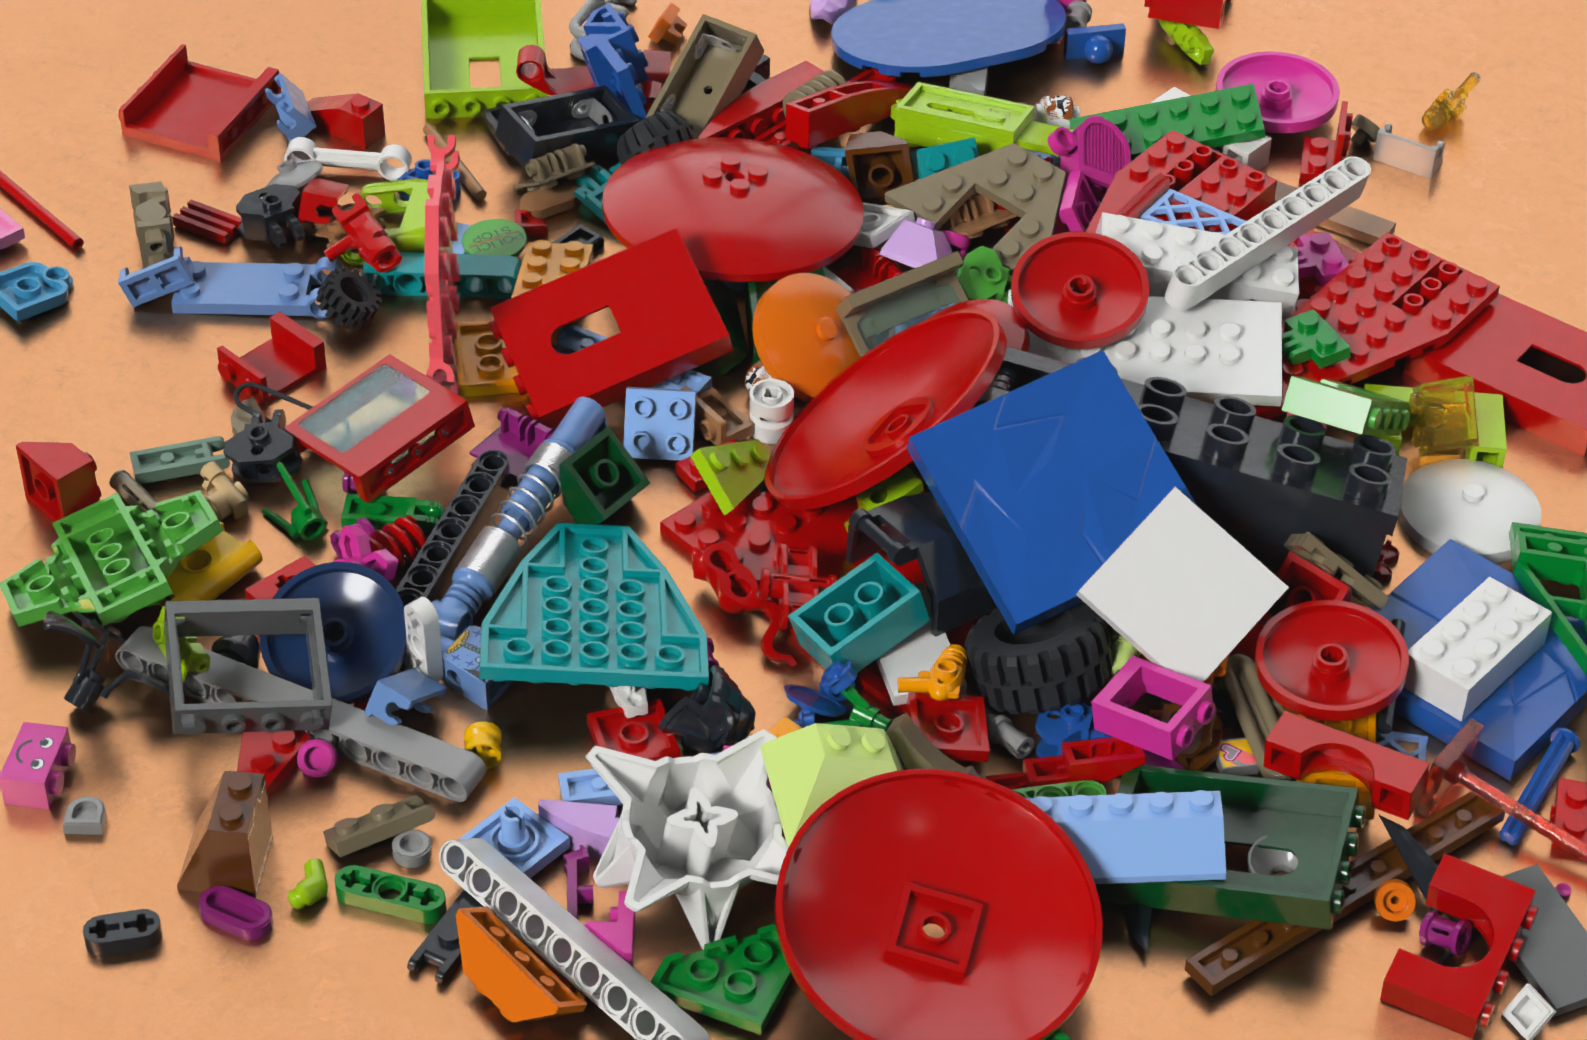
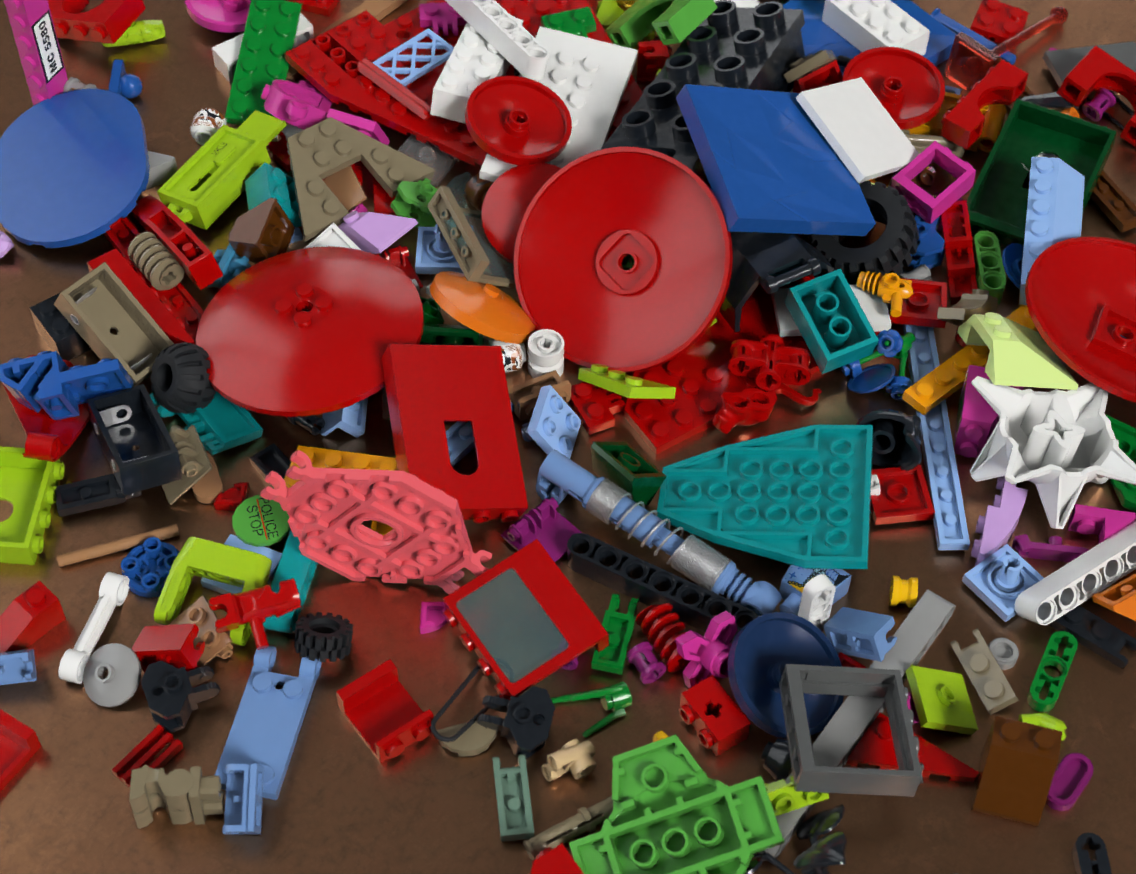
camera: 80 degrees left, 10 degrees up
none -> lime plate [905,665,978,735]

